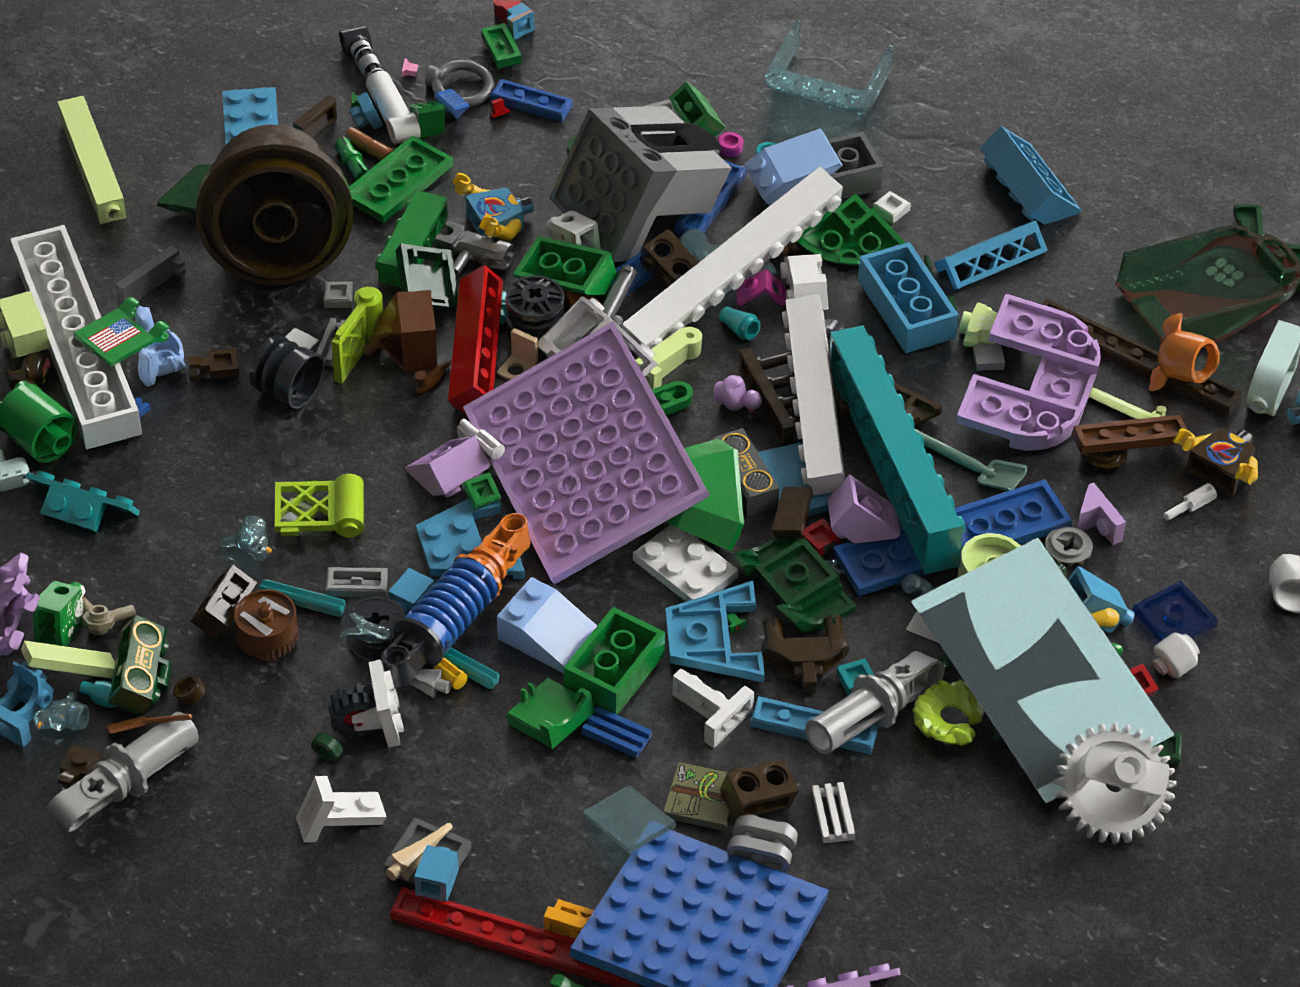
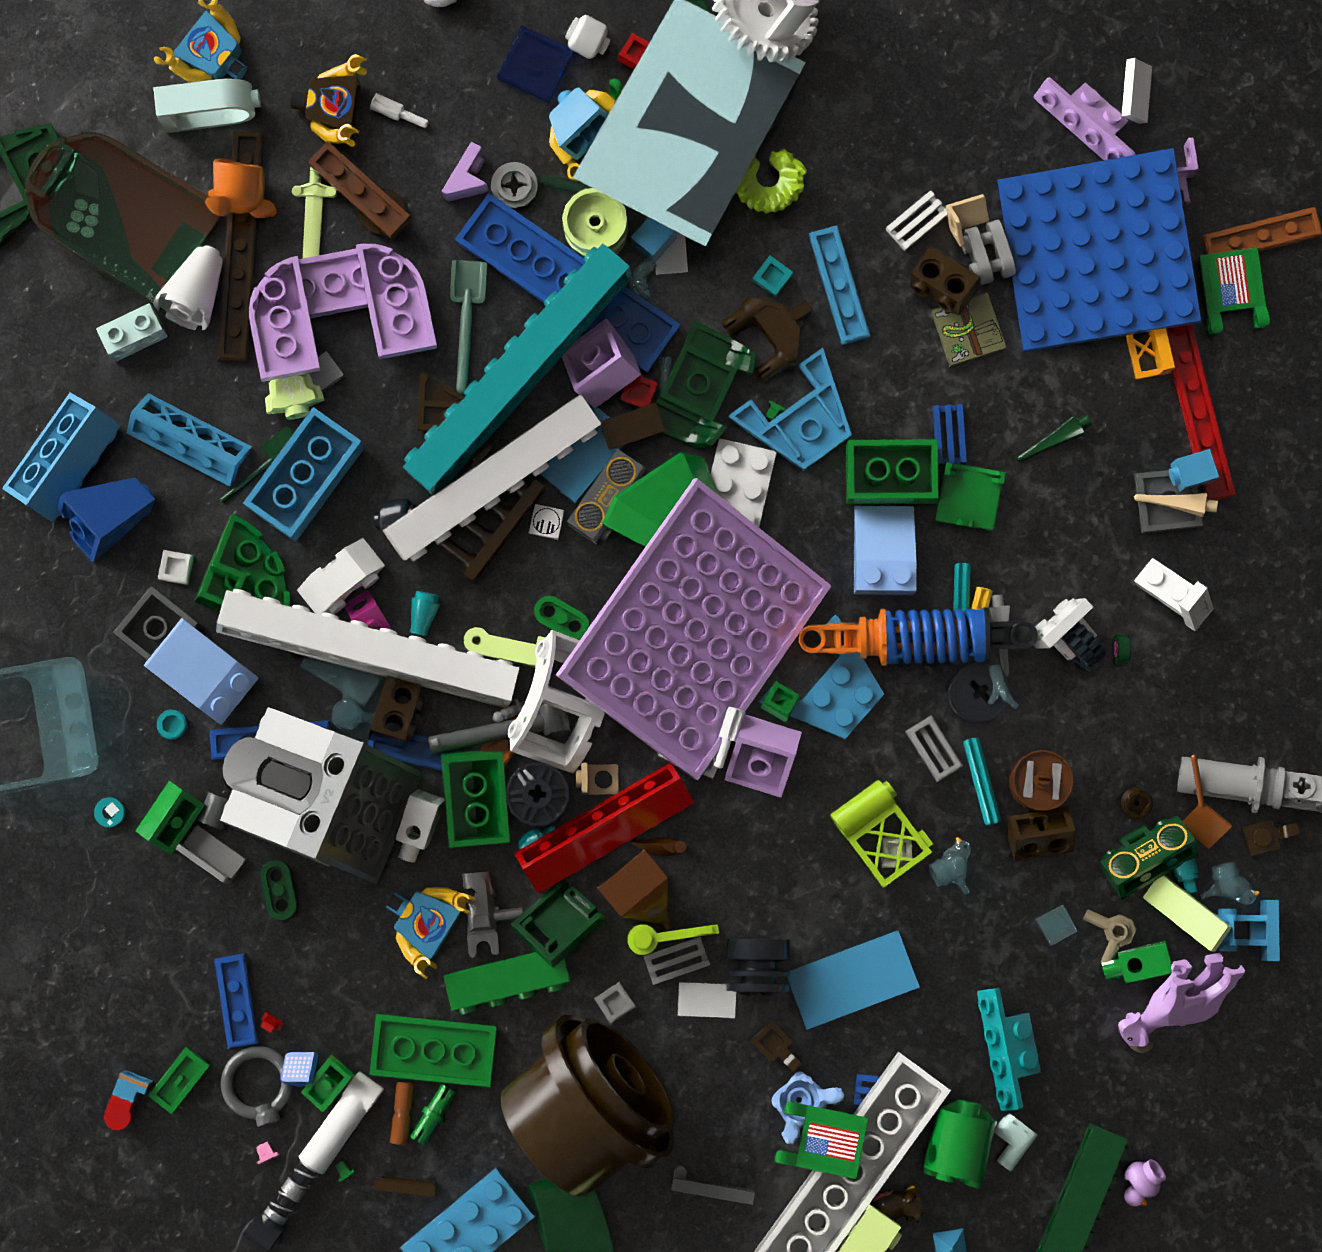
camera: 120 degrees left, 35 degrees up
dark azure tile [349,92,383,130] -> none
dark azure brick [388,568,434,615] -> none
clear light blue piece [583,785,676,853] -> none
white bracket [672,669,754,748] -> none
lavender animal [714,375,762,412] -> none
dark pink tile [717,132,744,157] -> none
light grey piece [805,651,945,754] -> none
none -> blue slope [57,478,155,563]
none -> teal tile [94,797,126,828]
none -> light aqua brick [96,303,168,362]
none -> white cone [153,245,223,330]
none -> white tile [529,504,564,540]
none -> dark azure tile [786,930,920,1030]
none -> tan bracket [946,194,989,246]
none -> dark green piece [1017,414,1092,462]
none -> clear light blue plate [1036,905,1078,946]

